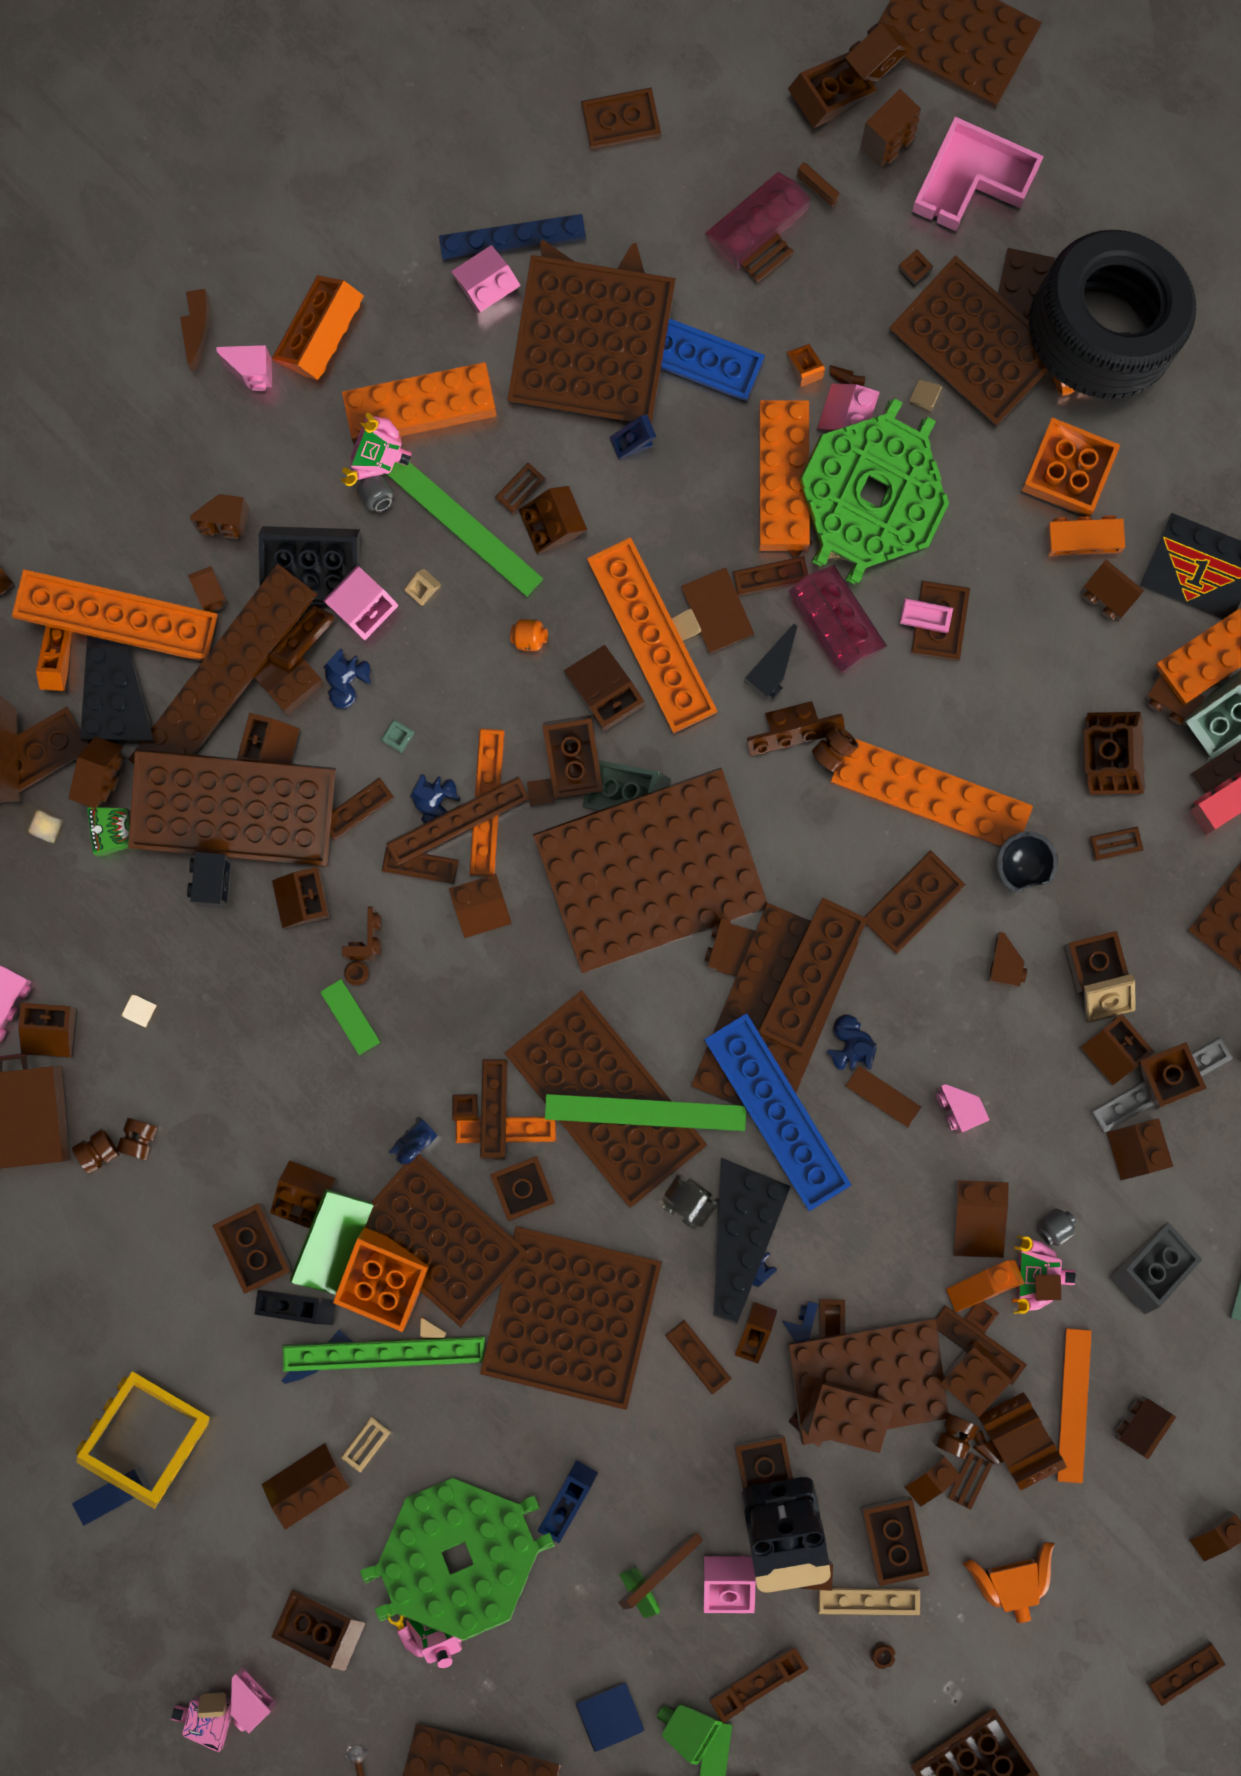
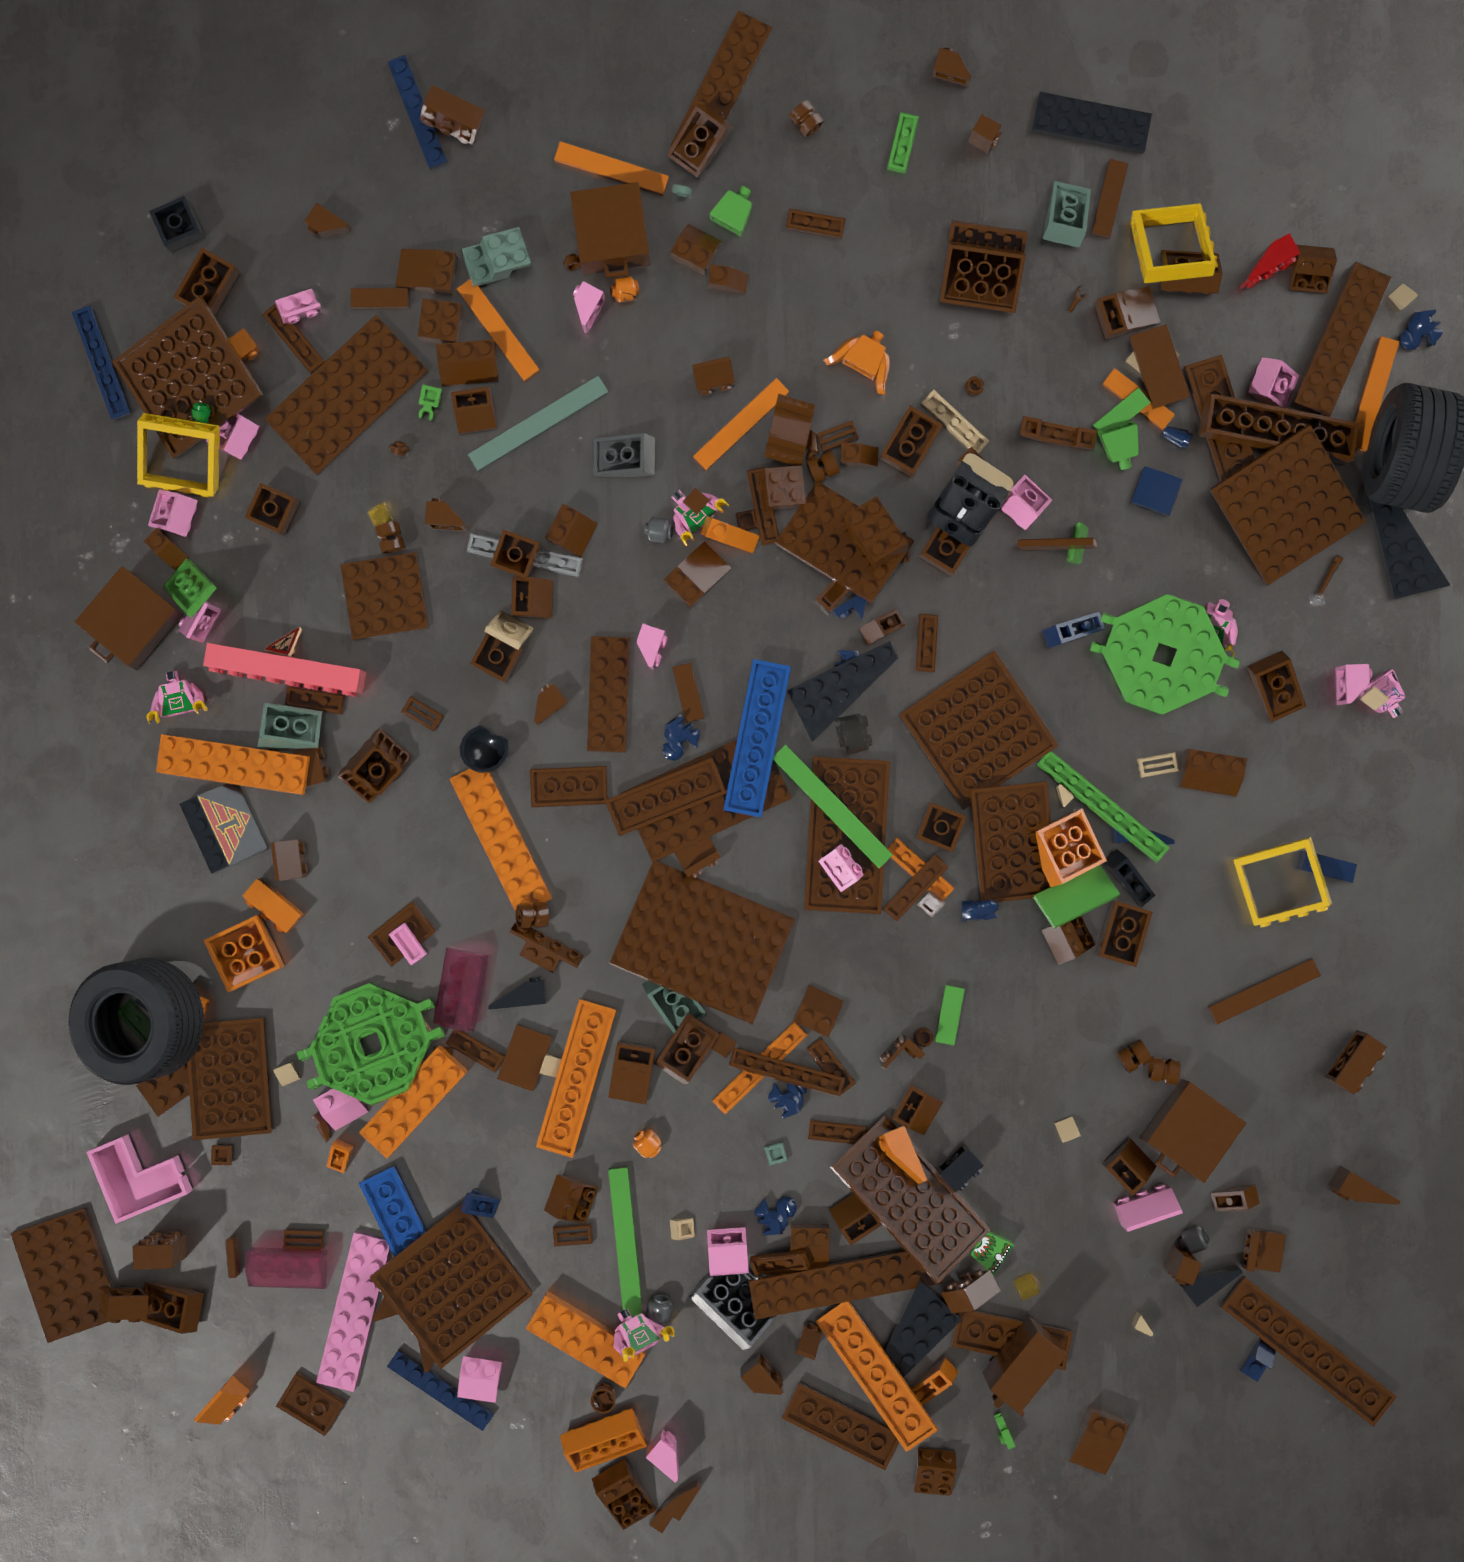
camera: 145 degrees left, 5 degrees up
none -> bright green tile [117,999,151,1044]
none -> orange slope [194,1376,250,1425]
none -> bright pink plate [316,1231,390,1392]
none -> reddish brown plate [587,636,630,752]
none -> reddish brown wheel [590,1382,617,1414]
none -> reddish brown slope [592,1459,656,1530]
none -> reddish brown plate [781,1382,899,1470]
none -> bright pink bracket [818,844,864,892]
none -> orange slope [879,1126,927,1184]
none -> reddish brown tile [1208,958,1321,1024]

